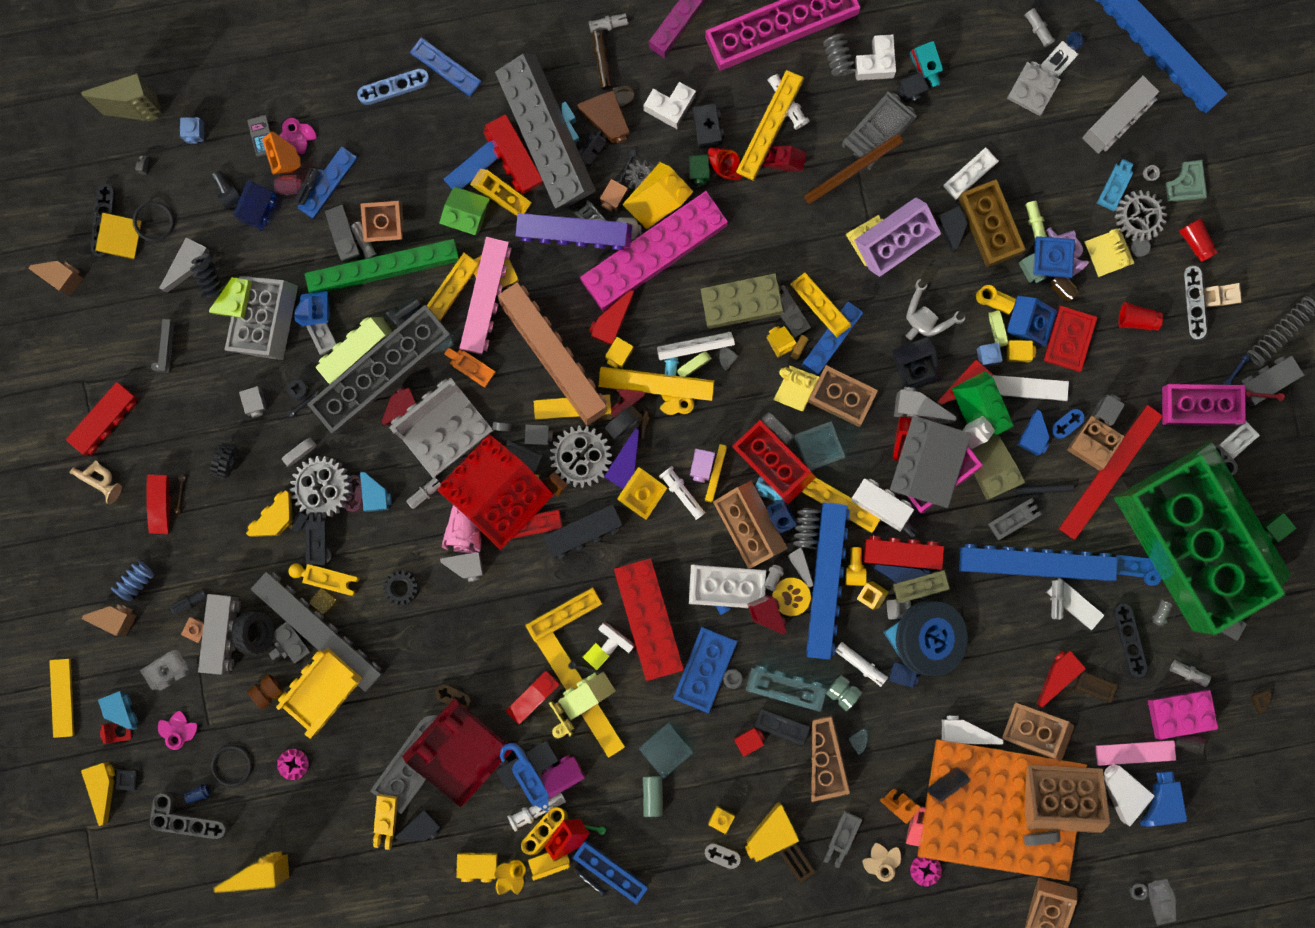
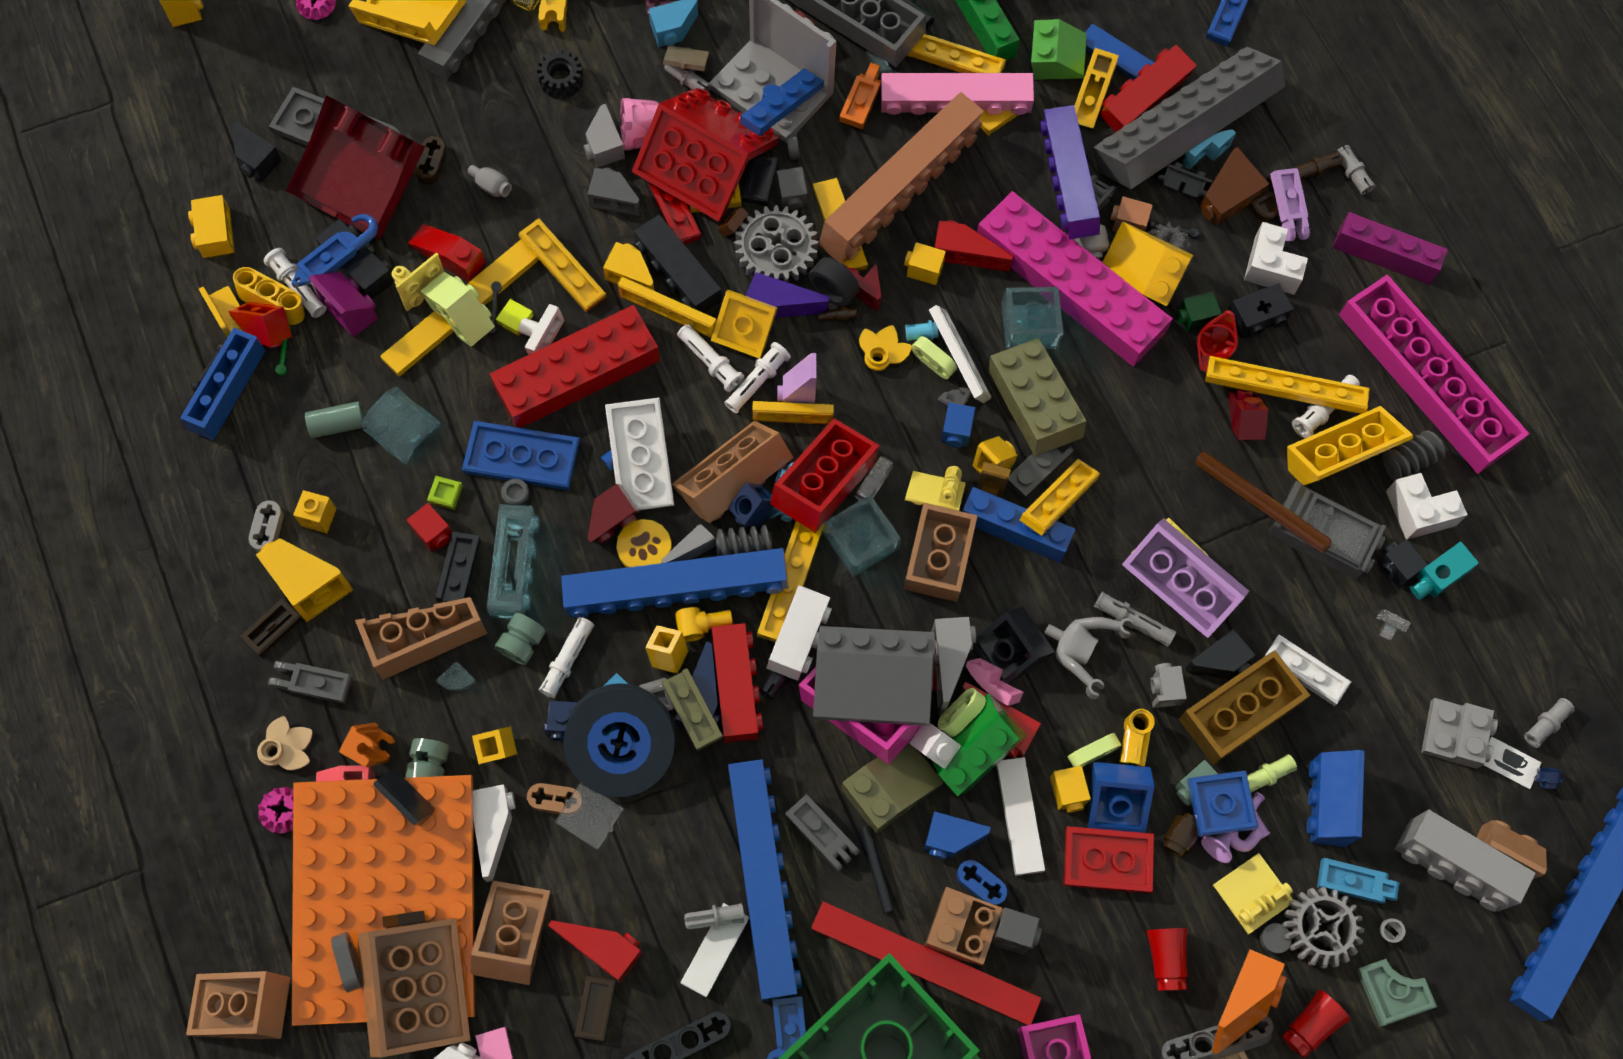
camera: 70 degrees right, 15 degrees down
yellow hinge [373,794,398,850] -> none
yellow plate [493,860,526,895] -> none
yellow tile [599,367,714,401] -> none
light grey pin [764,565,784,591] -> none
medium blue brick [977,343,1002,367] -> none
none -> dark brown tile [382,911,425,929]
none -> sand green wheel [404,738,450,778]
none -> lime tile [427,476,463,510]
none -> light grey plant [467,165,512,197]
none -> yellow brick [472,726,517,764]
none -> medium nougat beam [527,783,583,816]
none -> clear piece [555,782,623,850]
none -> dark grey slope [587,168,641,216]
none -> yellow slope [603,242,654,291]
none -> yellow tile [618,277,716,338]
none -> dark tan piece [663,45,709,71]
none -> white pin [677,324,744,392]
none -> blue hinge [740,68,824,136]
none -> yellowish green beam [937,688,986,737]
none -> blue brick [941,402,975,447]
none -> bright pink slope [966,658,1023,706]
none -> clear light blue brick [1001,287,1064,350]
none -> light grey pin [1094,591,1176,647]
none -> light grey brick [1151,663,1187,708]
none -> orange slope [1212,949,1287,1054]
none -> lavender hinge [1270,168,1310,242]
none -> yellow slope [1287,406,1413,485]
none -> blue slope [1306,750,1364,847]
none -> clear tile [1376,609,1411,641]
none -> medium nougat slope [1476,820,1547,879]

